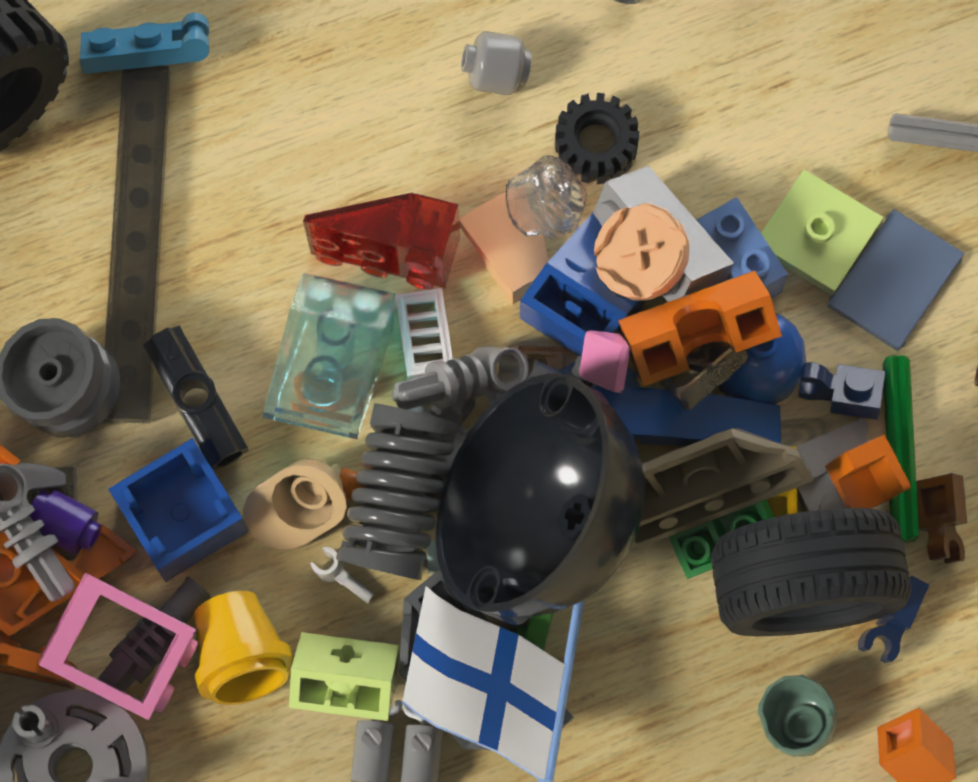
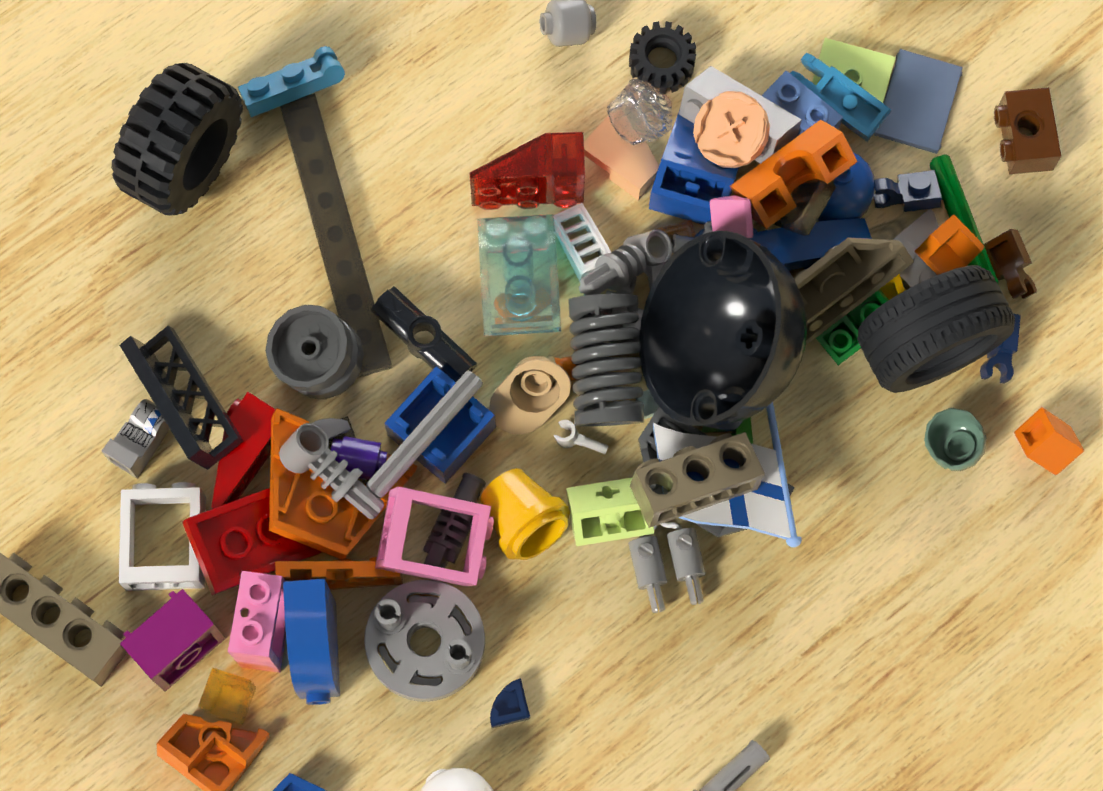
camera: 20 degrees left, 0 degrees up
none -> light grey axle [366,370,483,498]
none -> dark tan brick [630,432,765,528]
none -> dark azure hinge [790,53,891,142]

